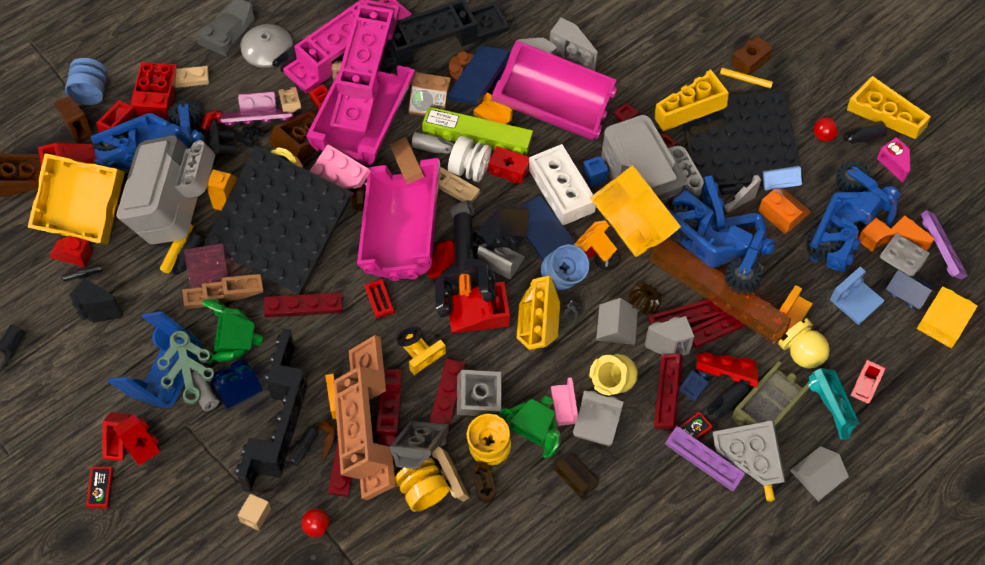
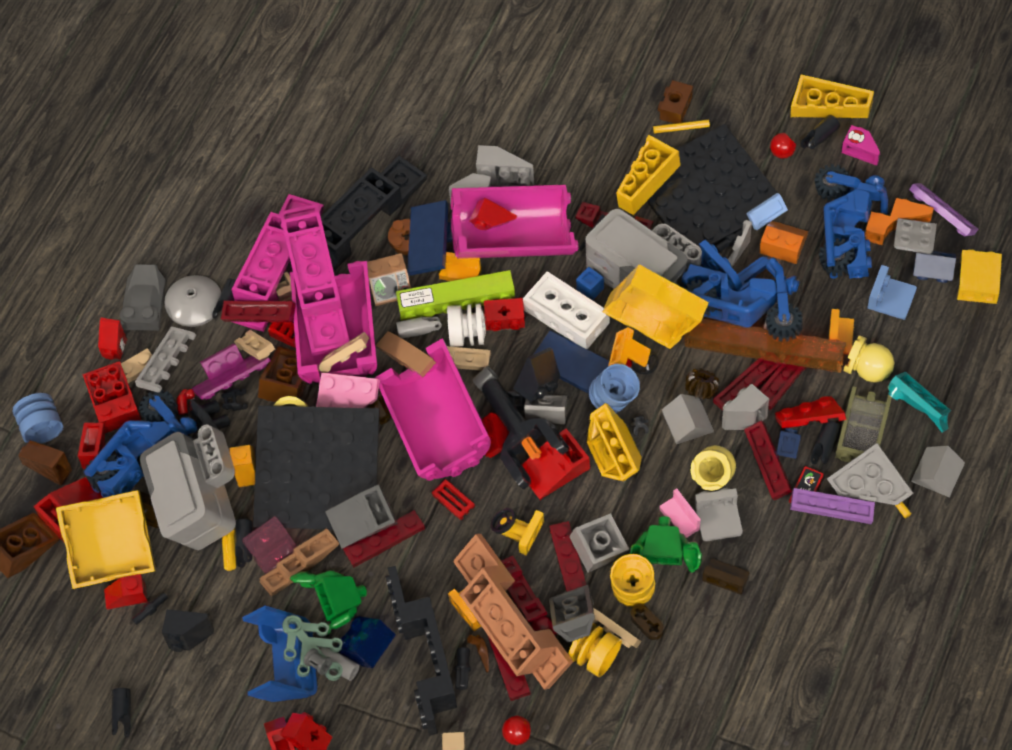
camera: 20 degrees left, 0 degrees up
slope [850,360,886,404] -> none
none -> red slope [98,318,127,360]
none -> light grey hinge [135,326,196,392]
none -> dark red plate [221,301,296,322]
none -> dark grey bush [304,648,332,675]
none -> tan plate [319,332,369,373]
none -> dark grey slope [325,484,398,549]
none -> red slope [469,198,517,231]

